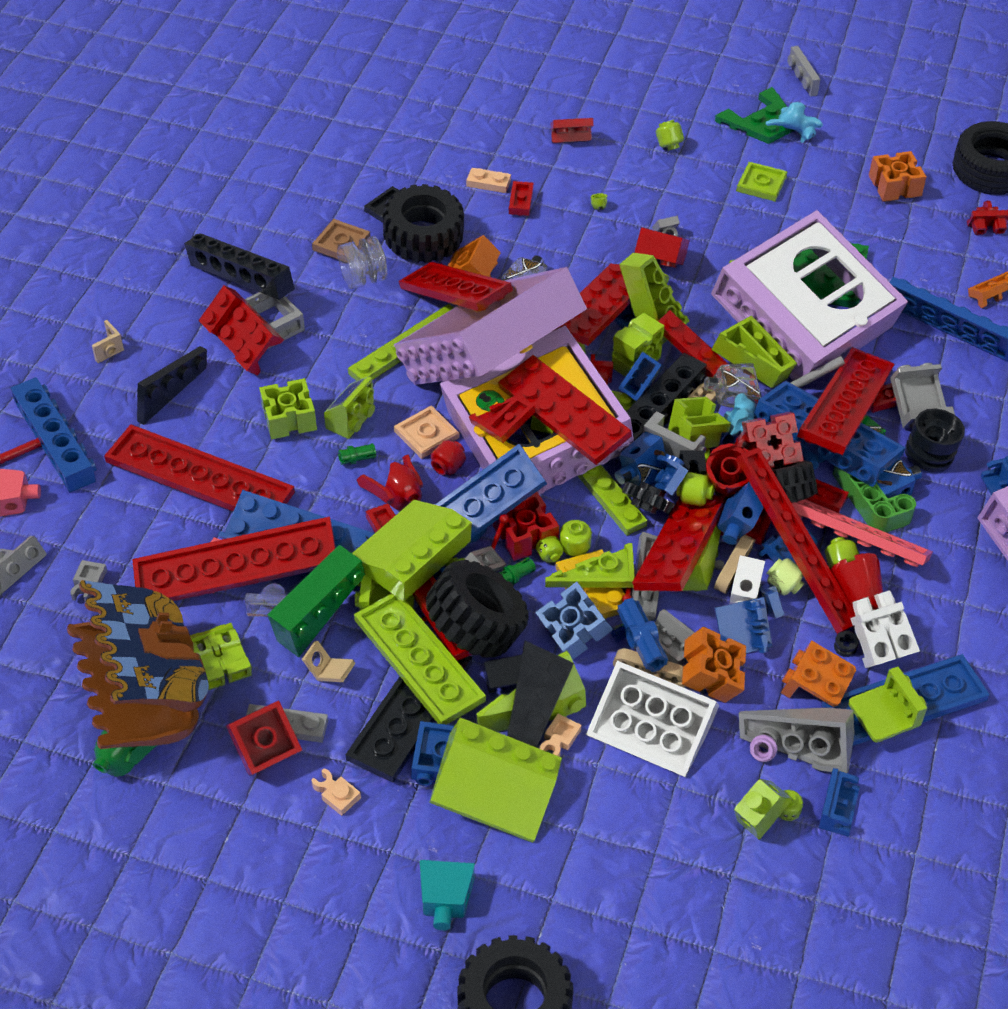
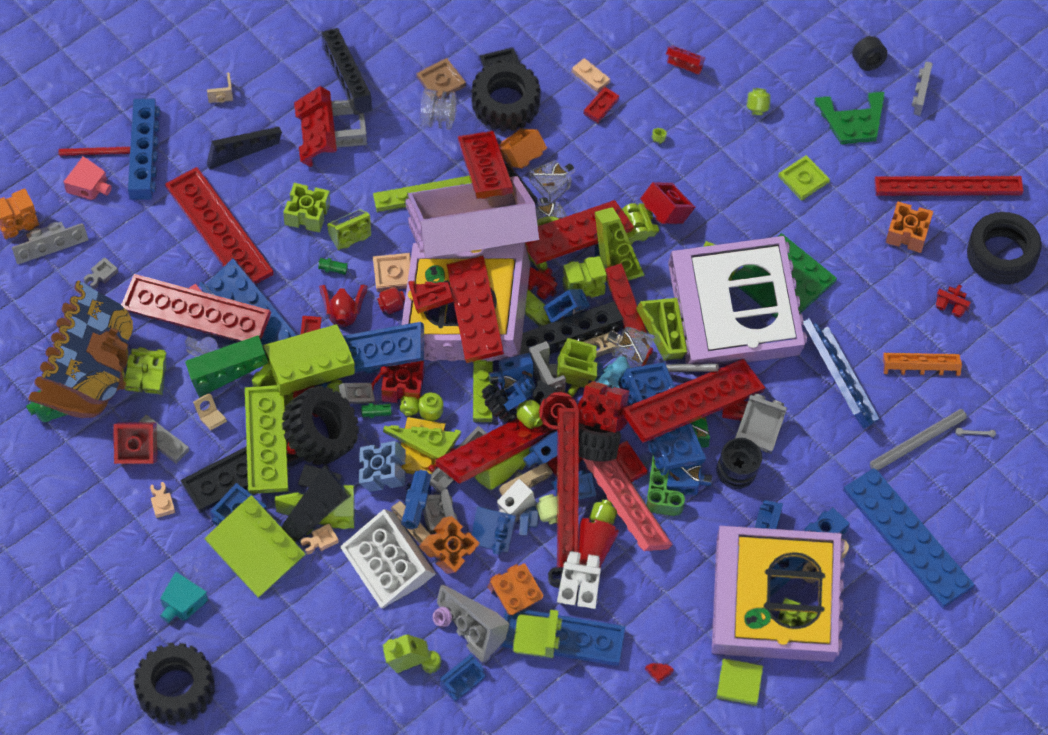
camera: 30 degrees right, 10 degrees up
light grey tile [653,216,680,236] -> none
medium azure animal [766,102,823,143] -> none
none -> black tyre [852,36,888,71]
none -> red plate [874,176,1023,196]

